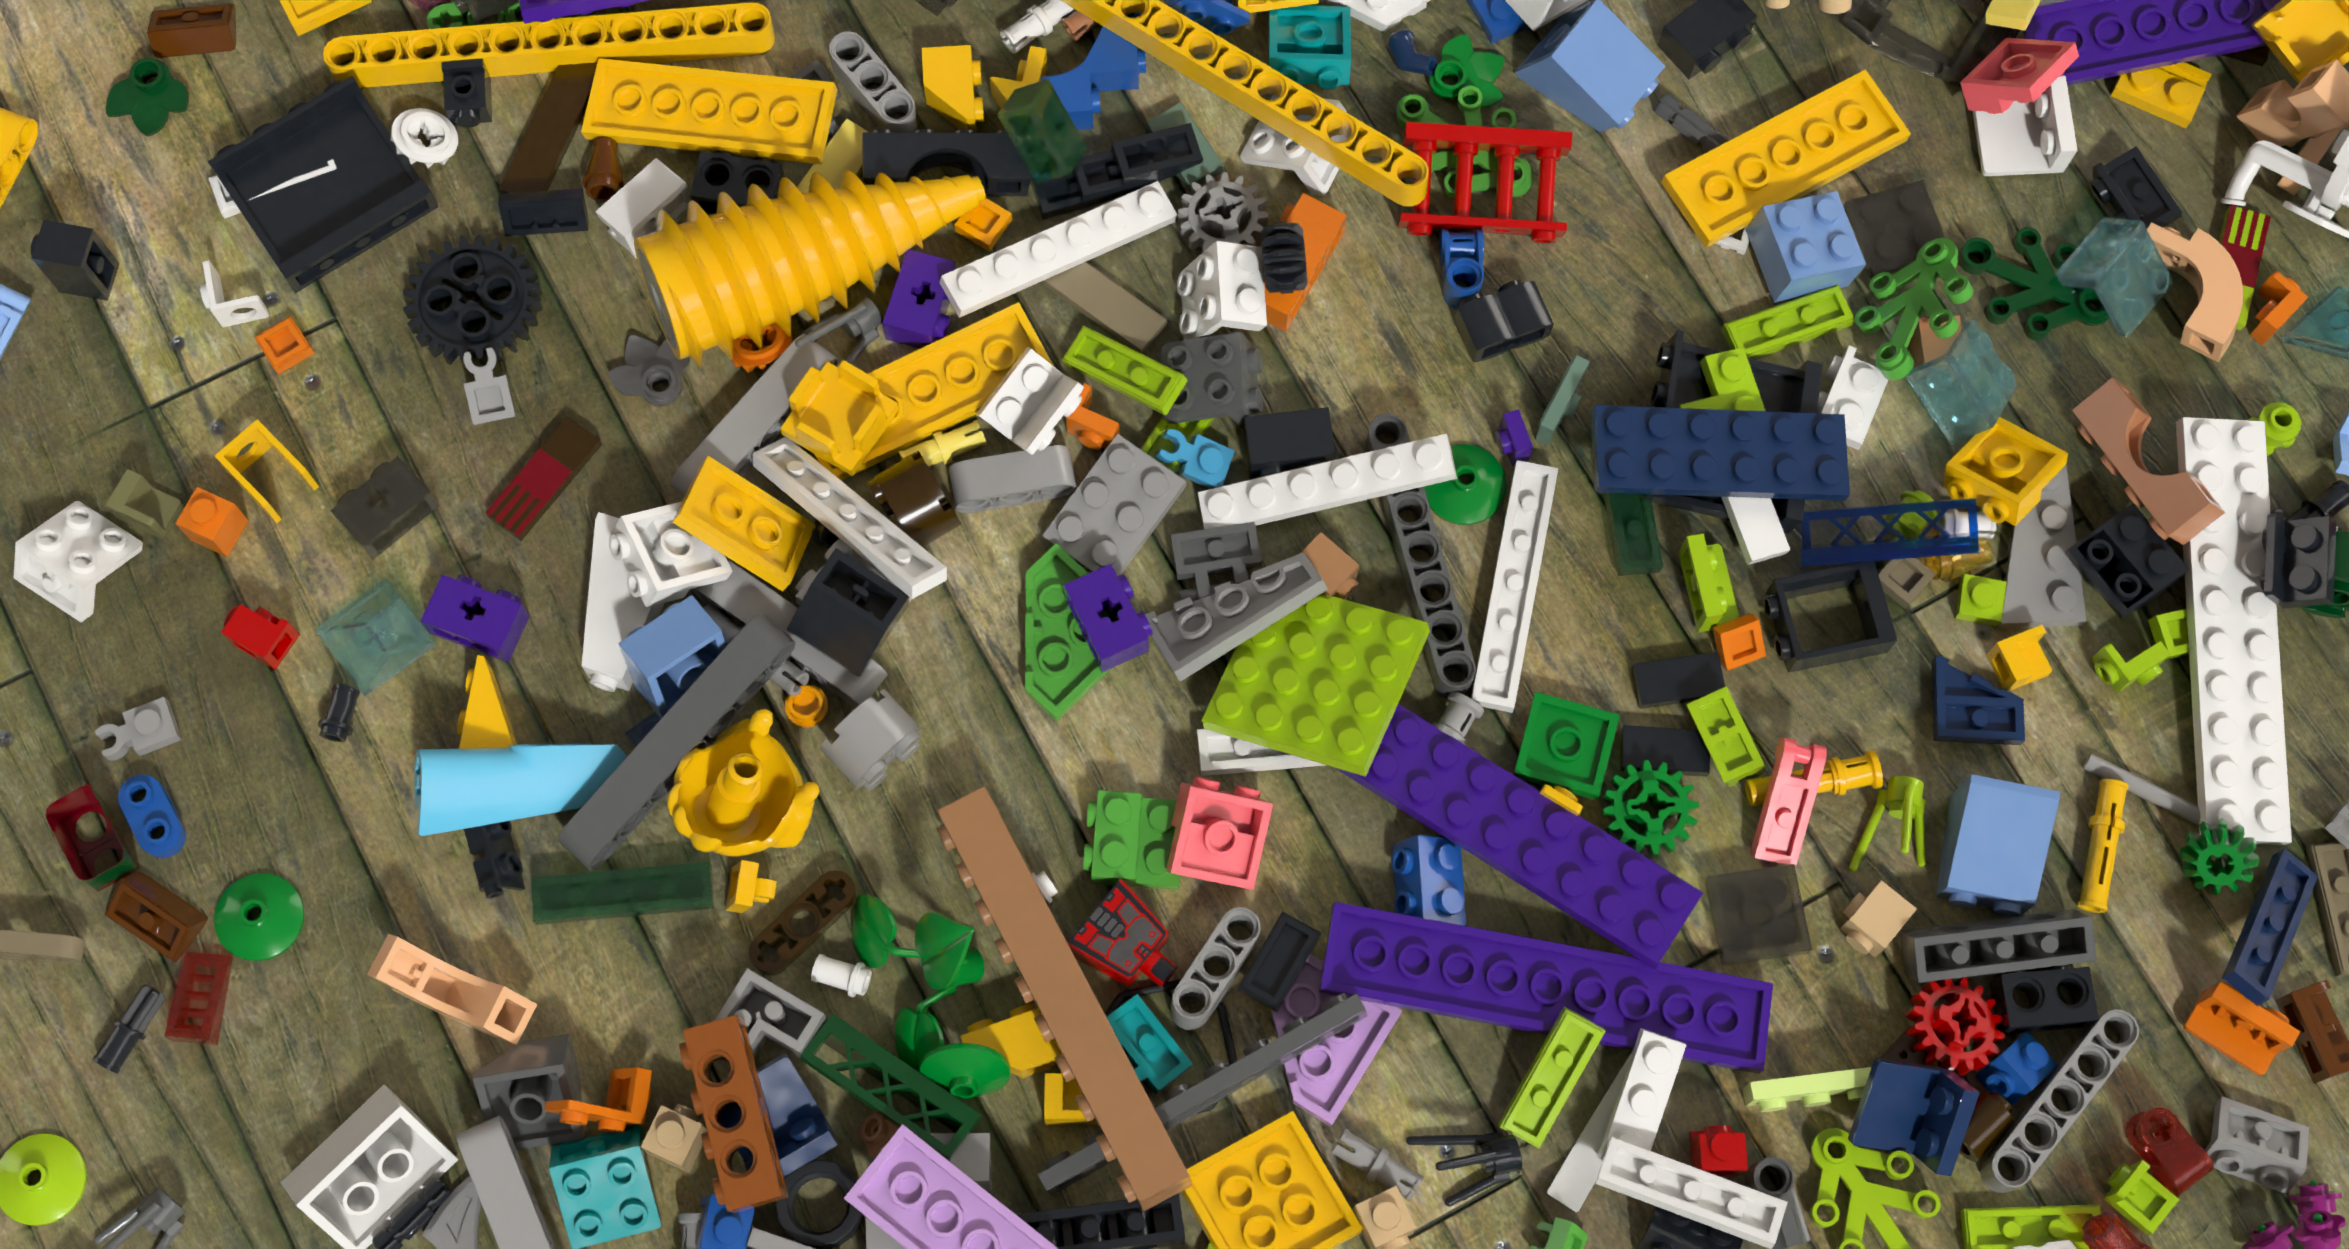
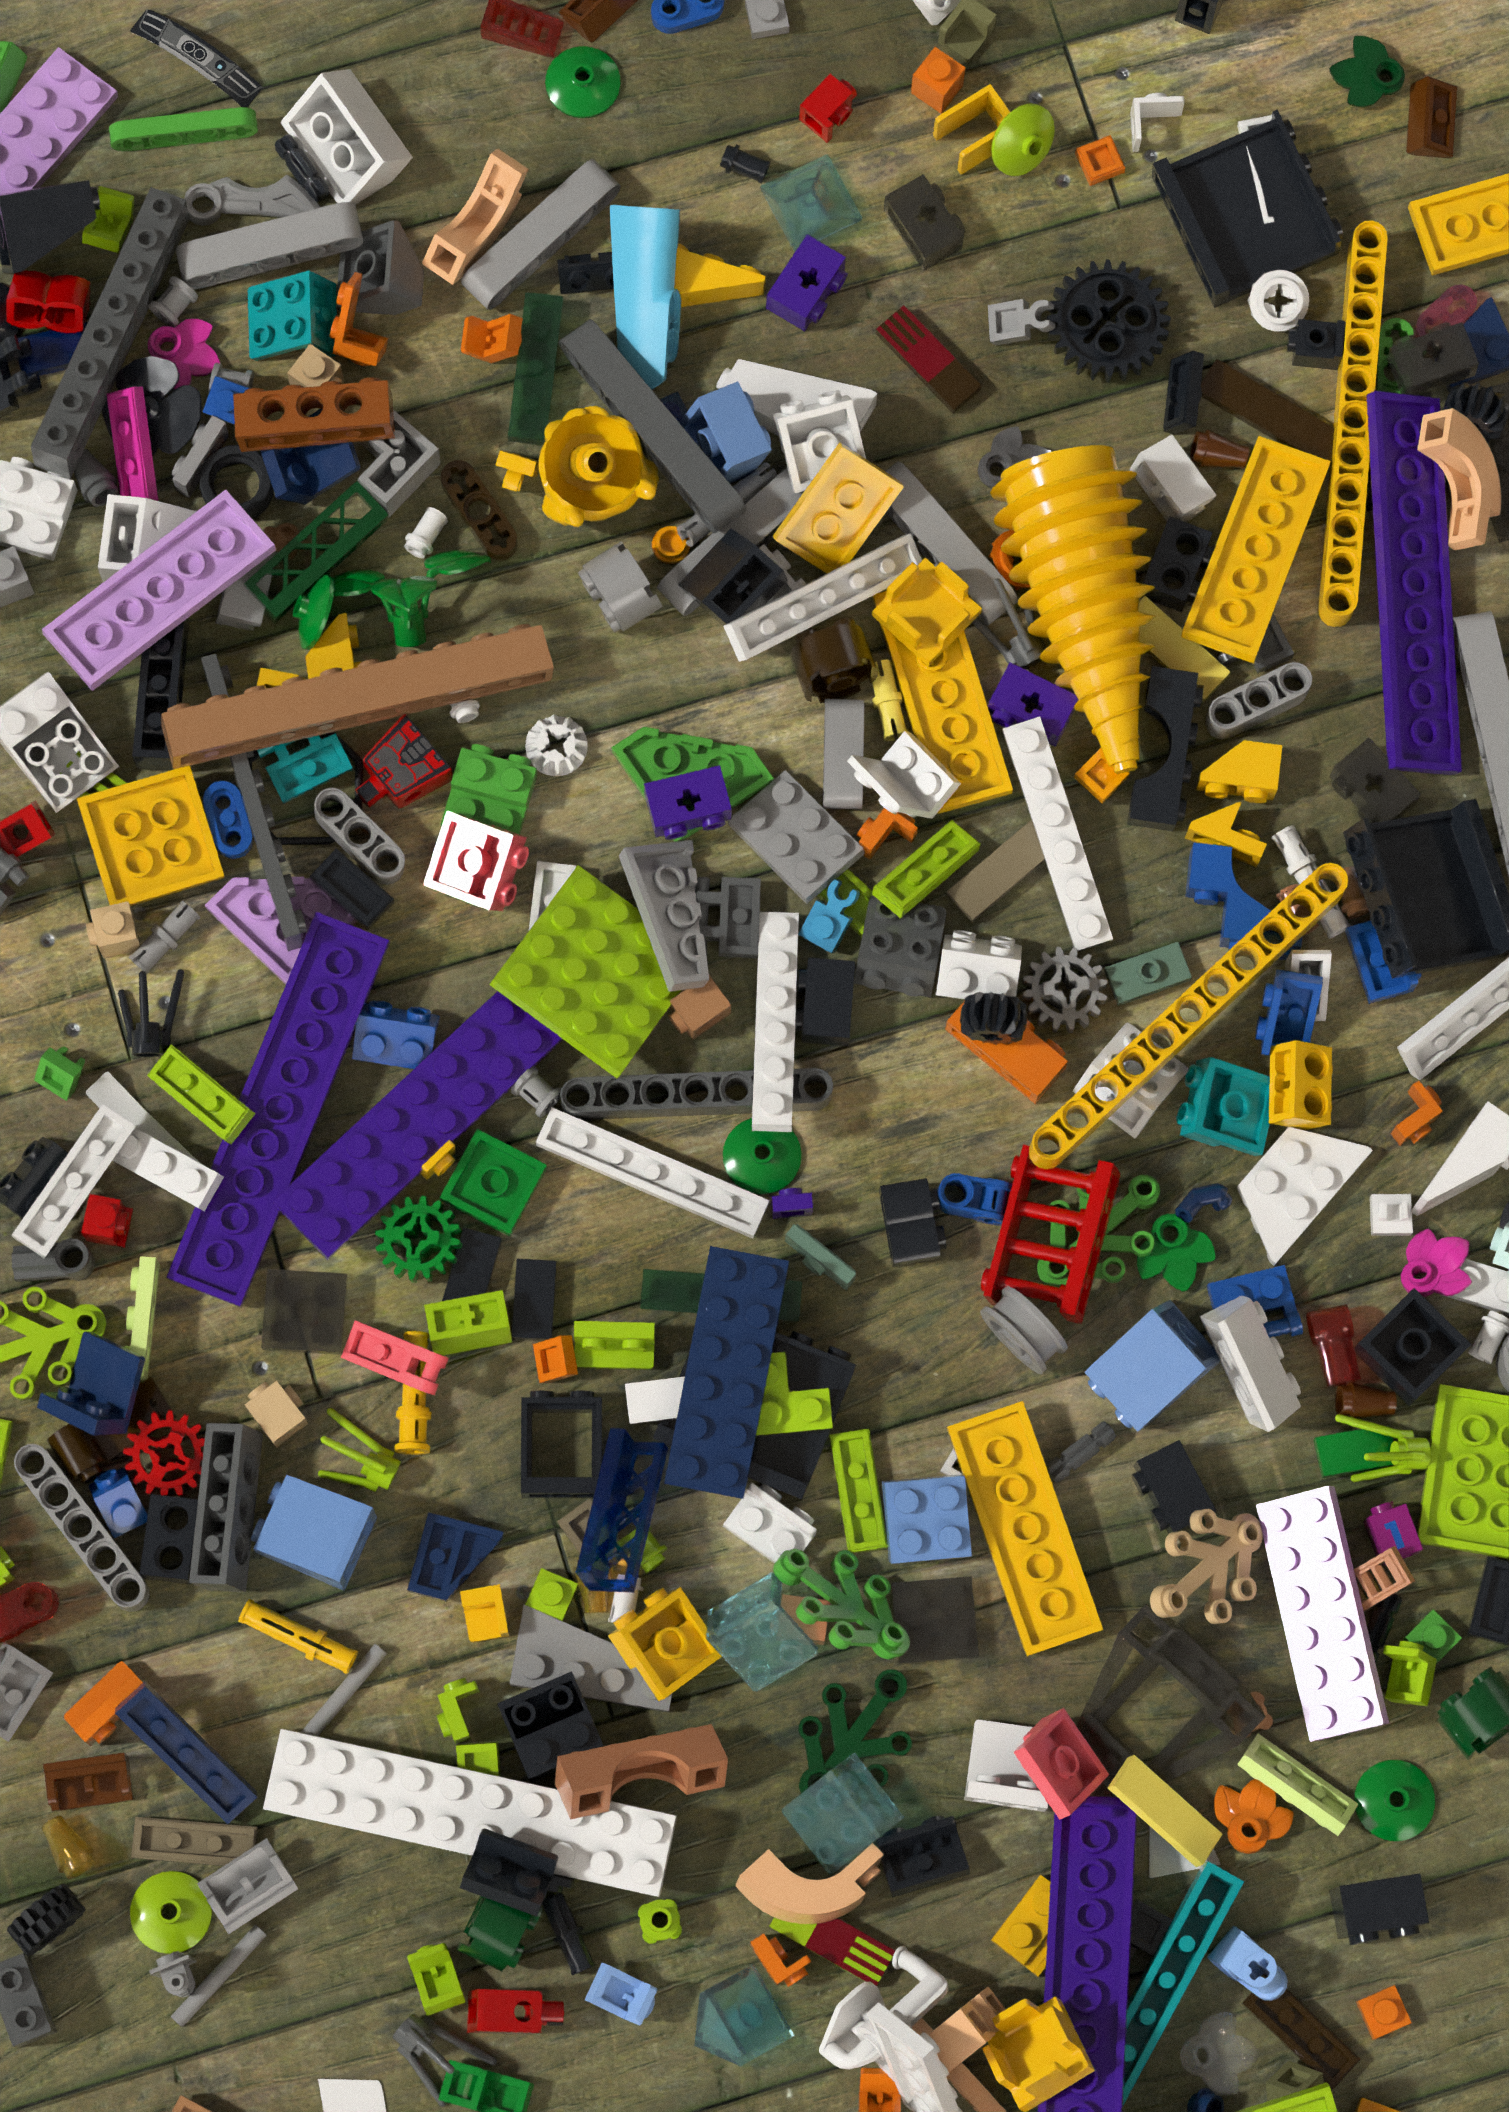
camera: 100 degrees right, 5 degrees up
clear green brick [997,79,1087,184] -> none
black slope [1031,123,1203,220] -> none
green gear [2180,818,2259,896] -> none
none -> blue plate [203,781,253,859]
none -> light grey beam [461,159,621,310]
none -> orange bracket [461,314,523,364]
none -> white gear [525,714,588,776]
none -> light grey wheel [980,1286,1068,1374]
none -> lime dish [991,103,1055,176]

